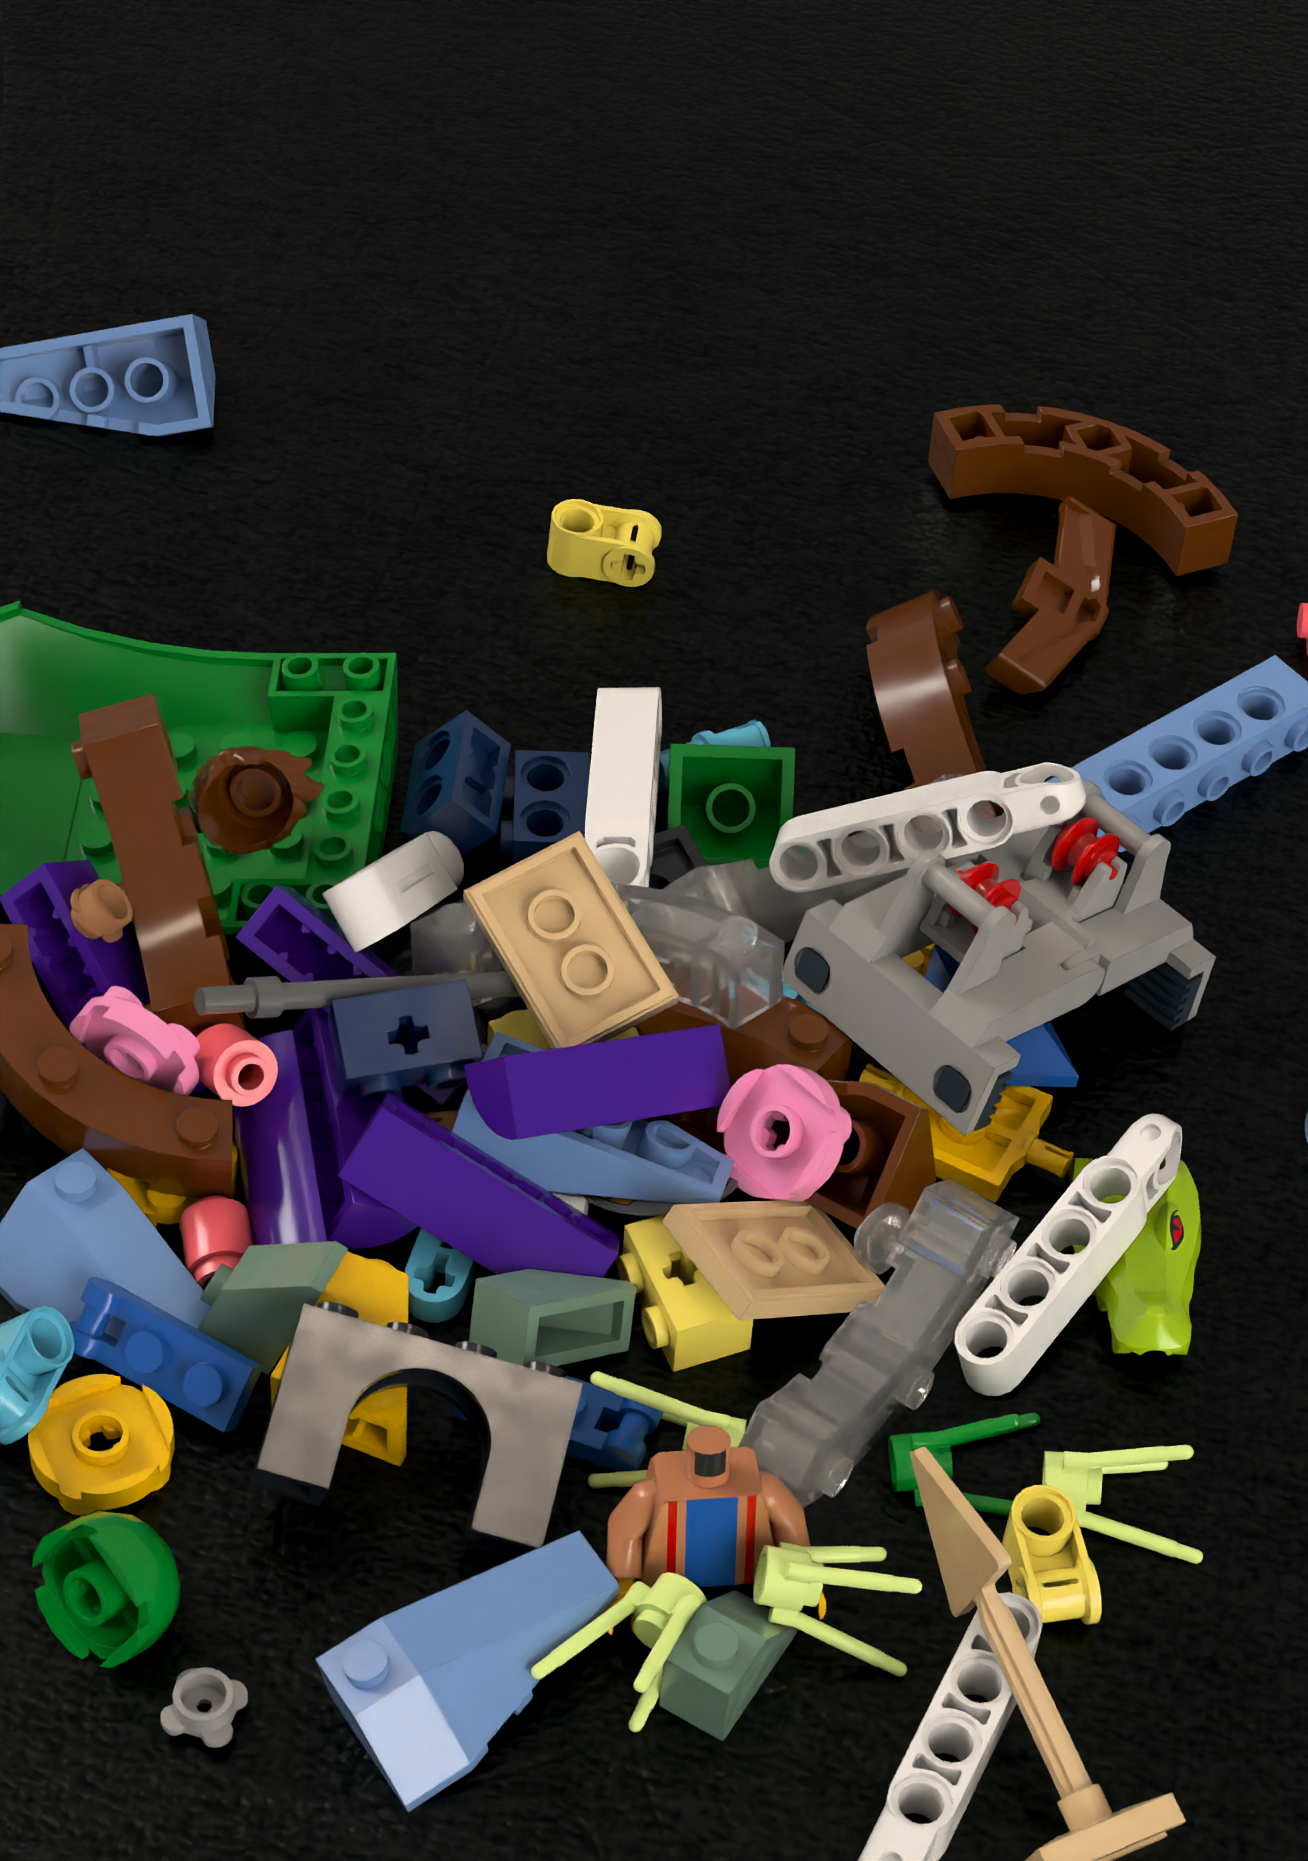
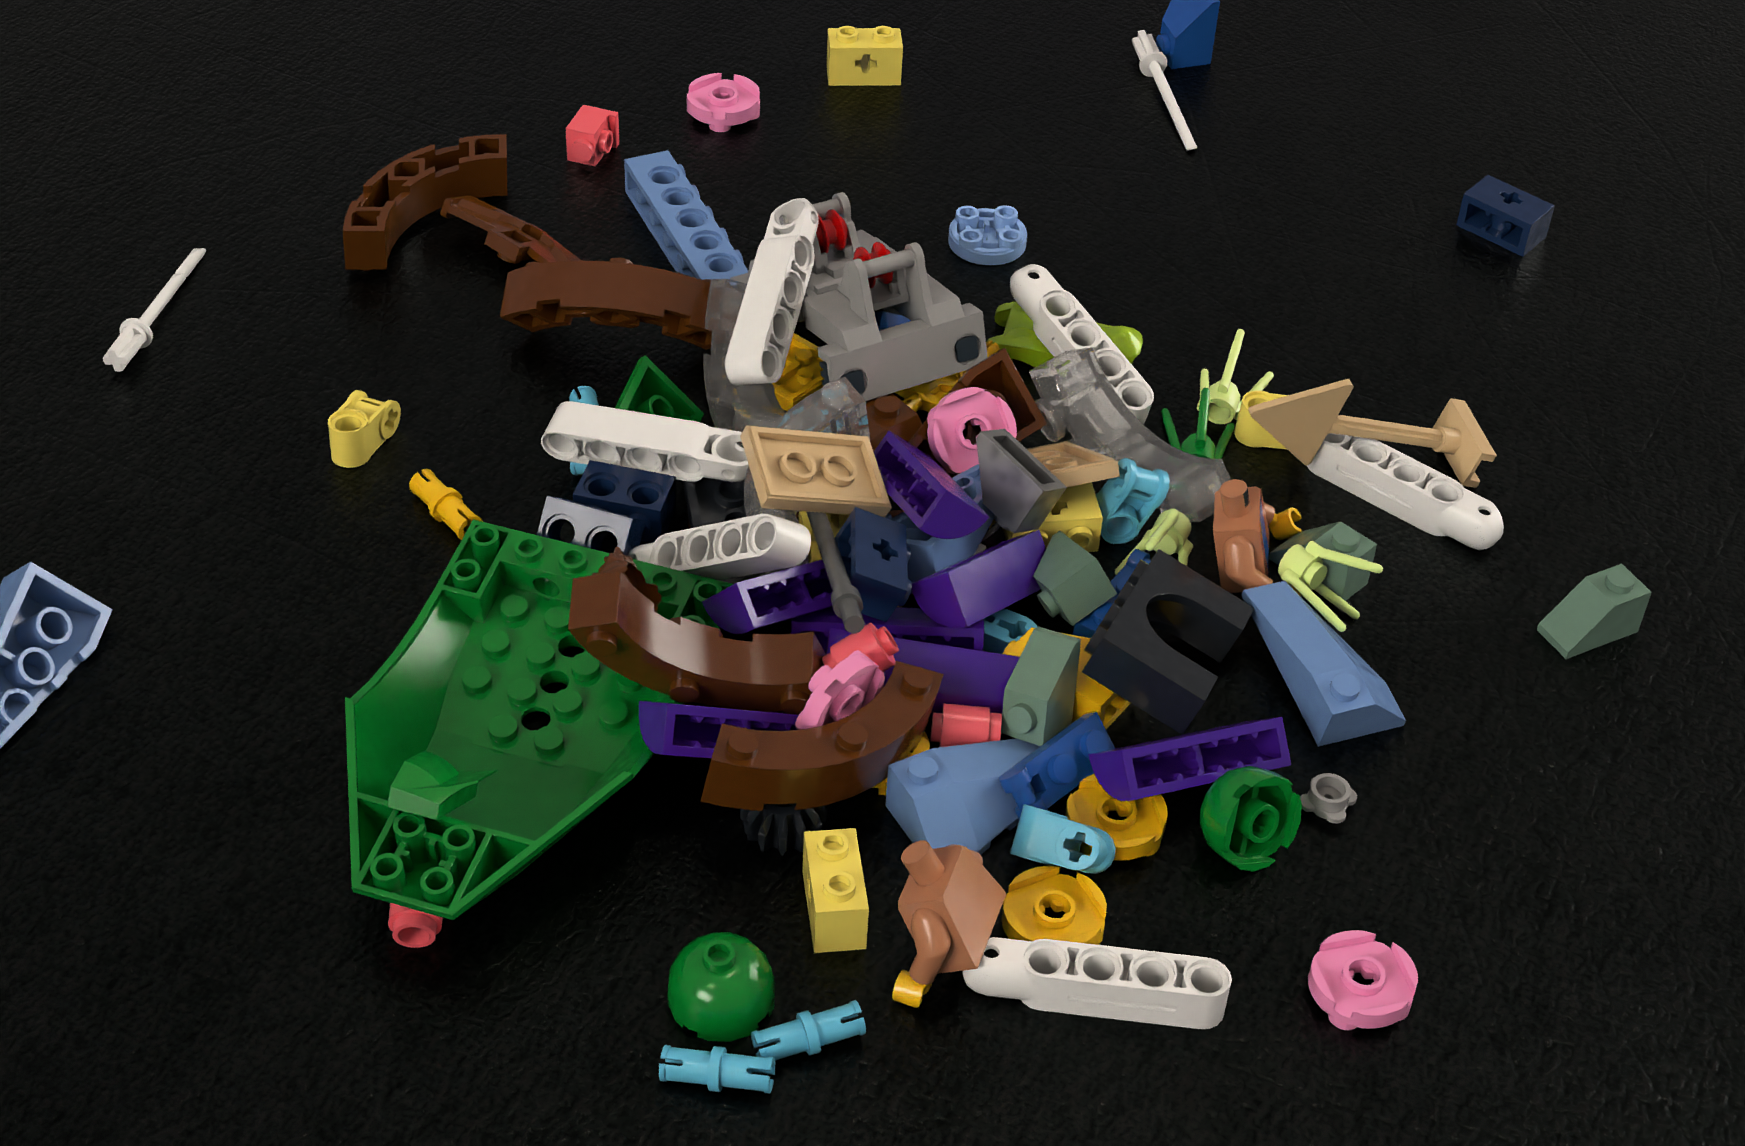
camera: 75 degrees left, 5 degrees down
medium nougat plate [70,879,133,943] -> none
yellowish green plant [753,1542,922,1677] -> none
none -> white piece [103,248,206,372]
none -> yellow pin [409,469,483,540]
none -> flat silver slope [976,429,1067,533]
none -> dark purple brick [1088,717,1291,801]
none -> medium azure piece [1096,458,1170,544]

